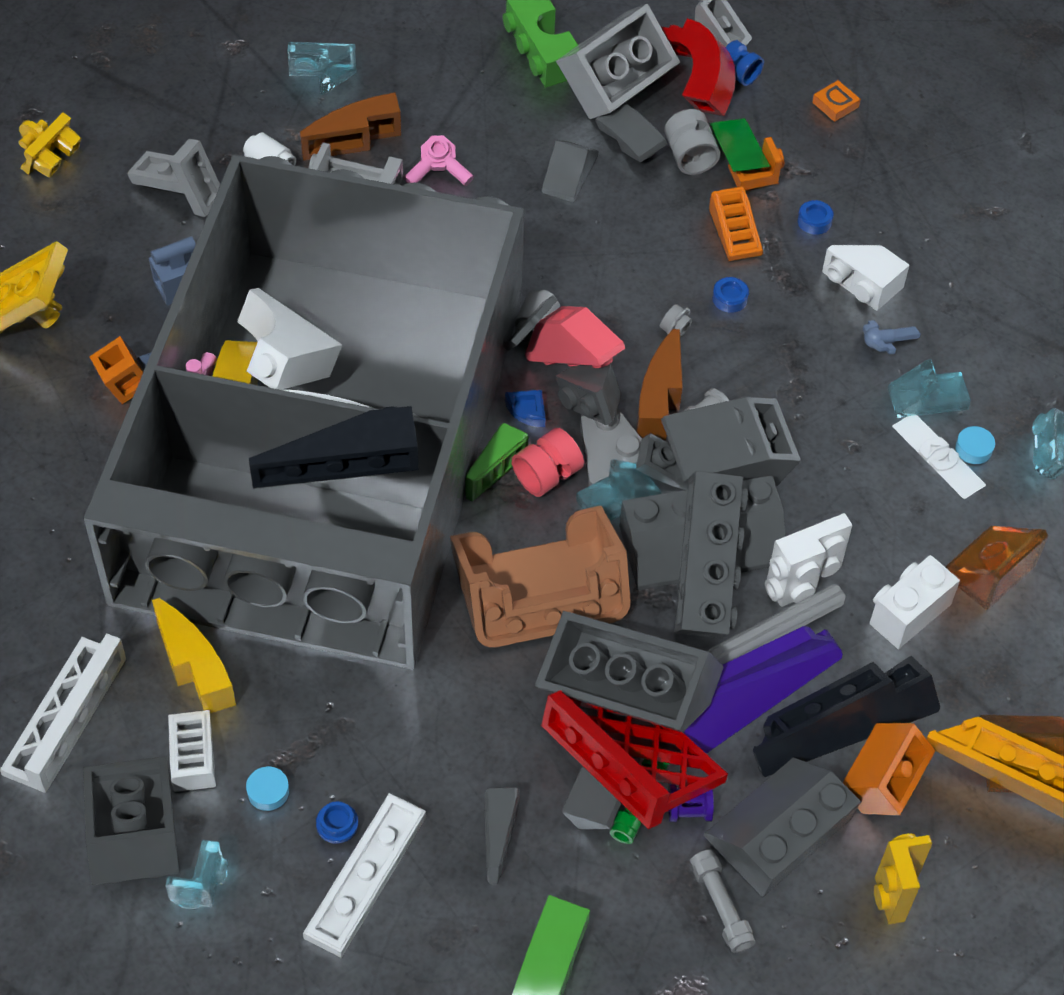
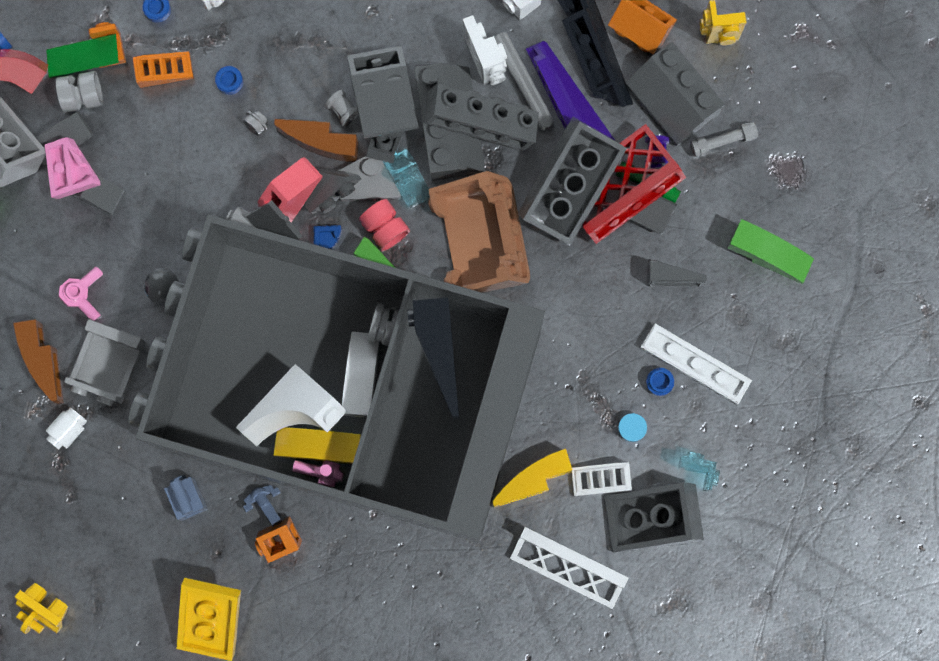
camera: 80 degrees left, 25 degrees up
light grey bracket [127,139,220,217] -> none
none -> bright pink wing [45,137,101,199]

